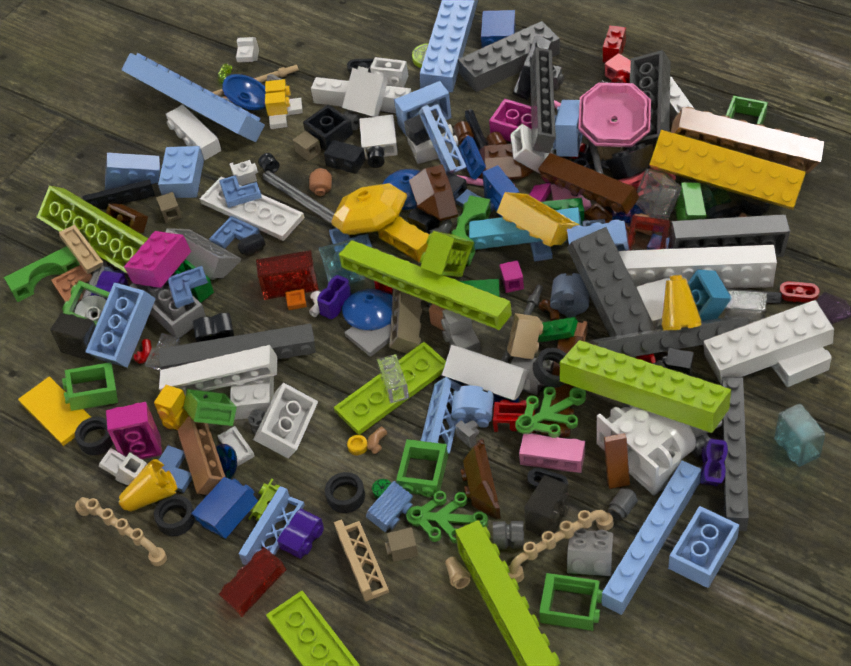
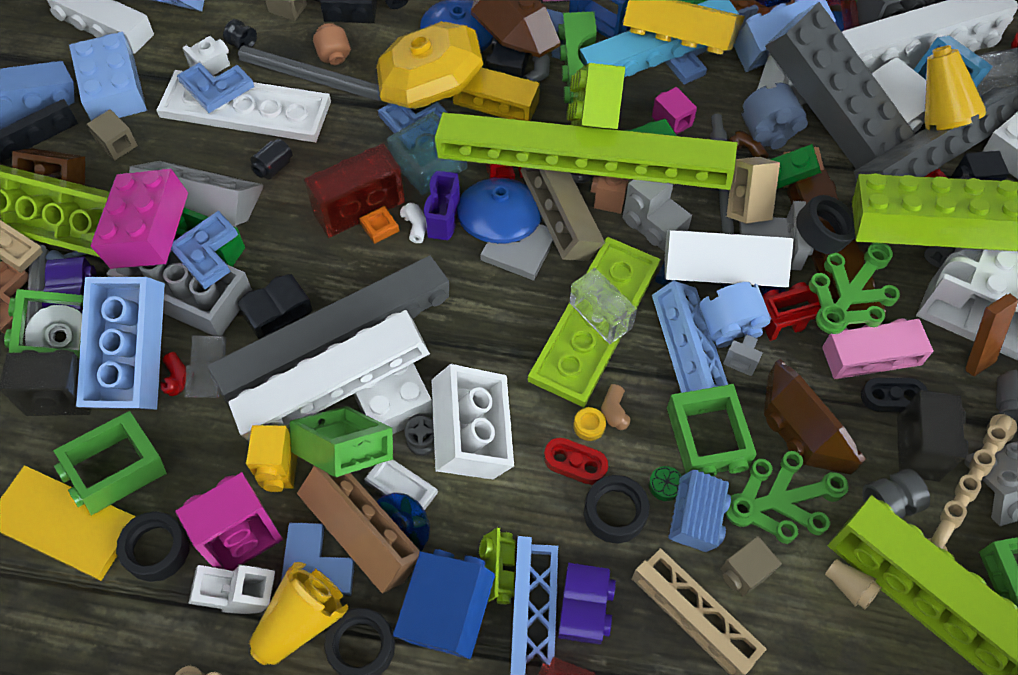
camera: 30 degrees left, 10 degrees up
medium blue tile [209,216,260,249] -> none
none -> red plate [544,438,608,485]

